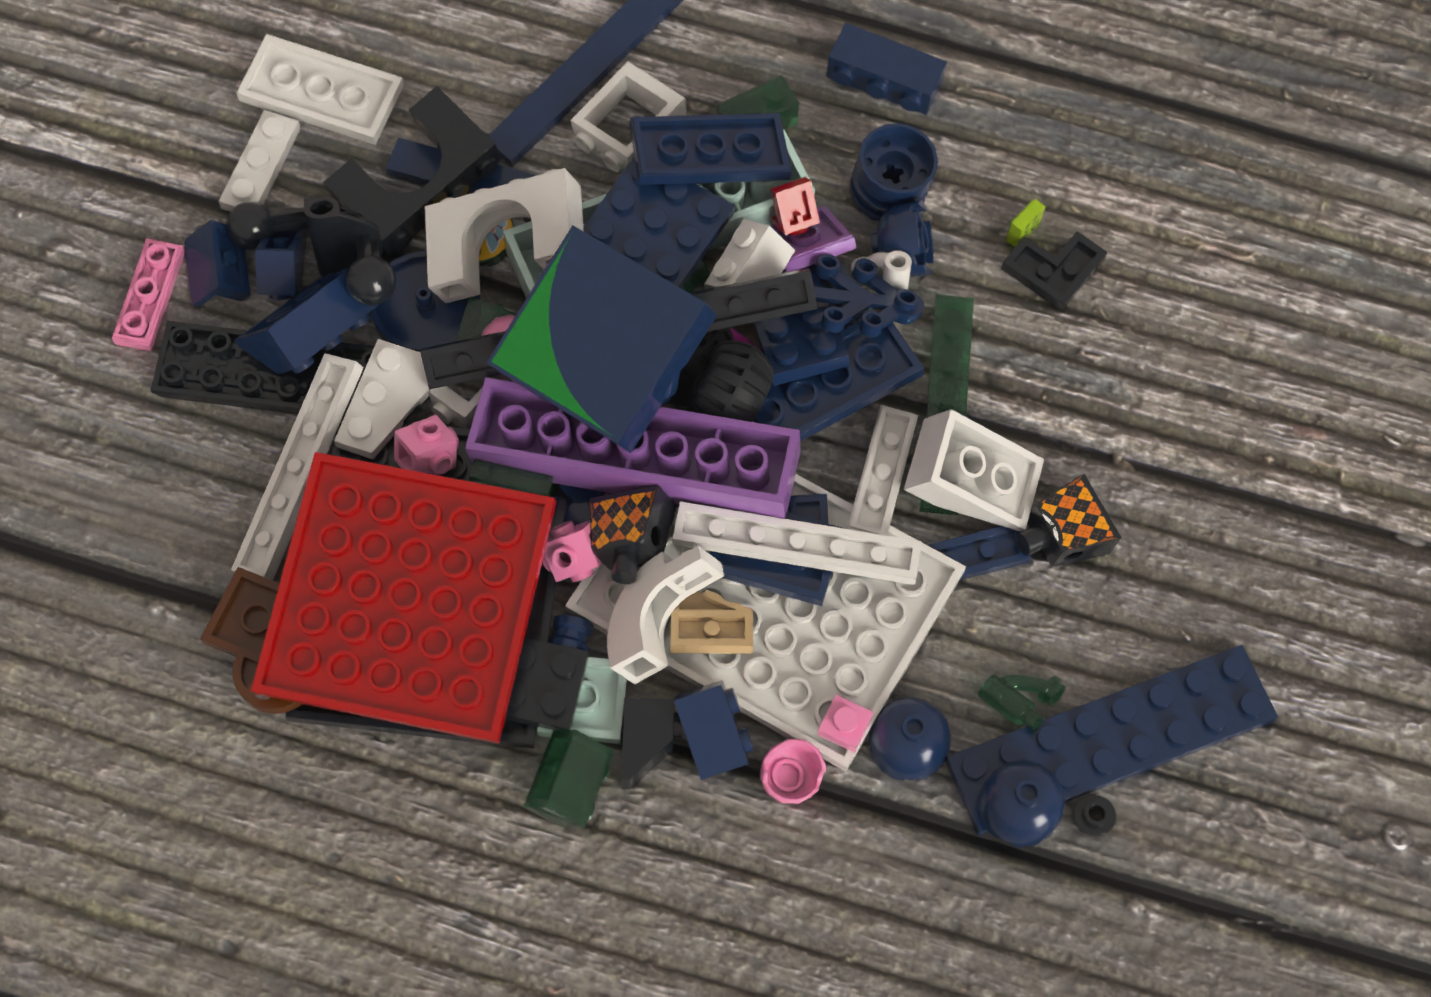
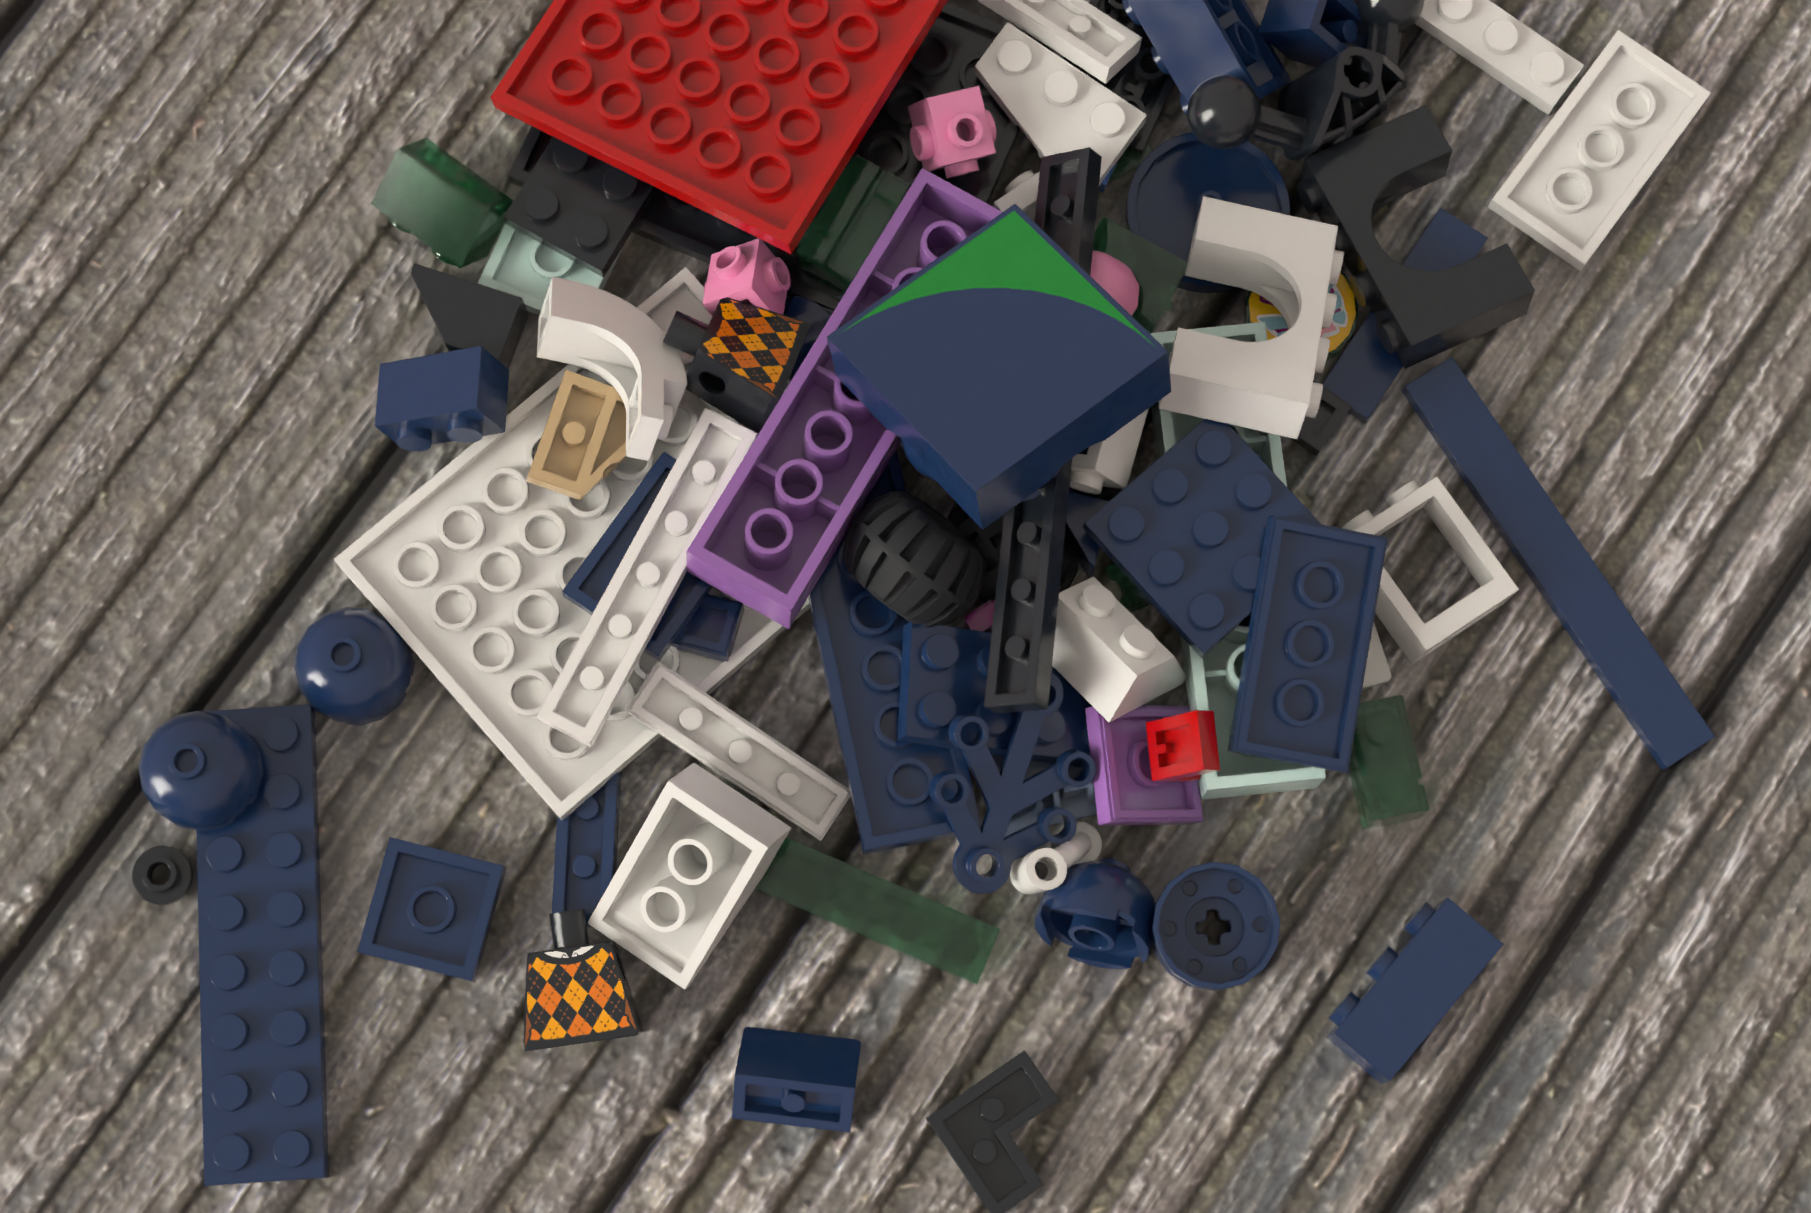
camera: 110 degrees right, 10 degrees up
dark blue wheel [548,615,594,651] -> none
bright pink hair [760,739,826,804] -> none
bright pink plate [817,695,873,753] -> none
clear green plant [978,674,1065,731] -> none
lime tile [1006,199,1046,248] -> none
none -> dark blue plate [357,837,507,983]
none -> dark blue panel [732,1027,861,1133]

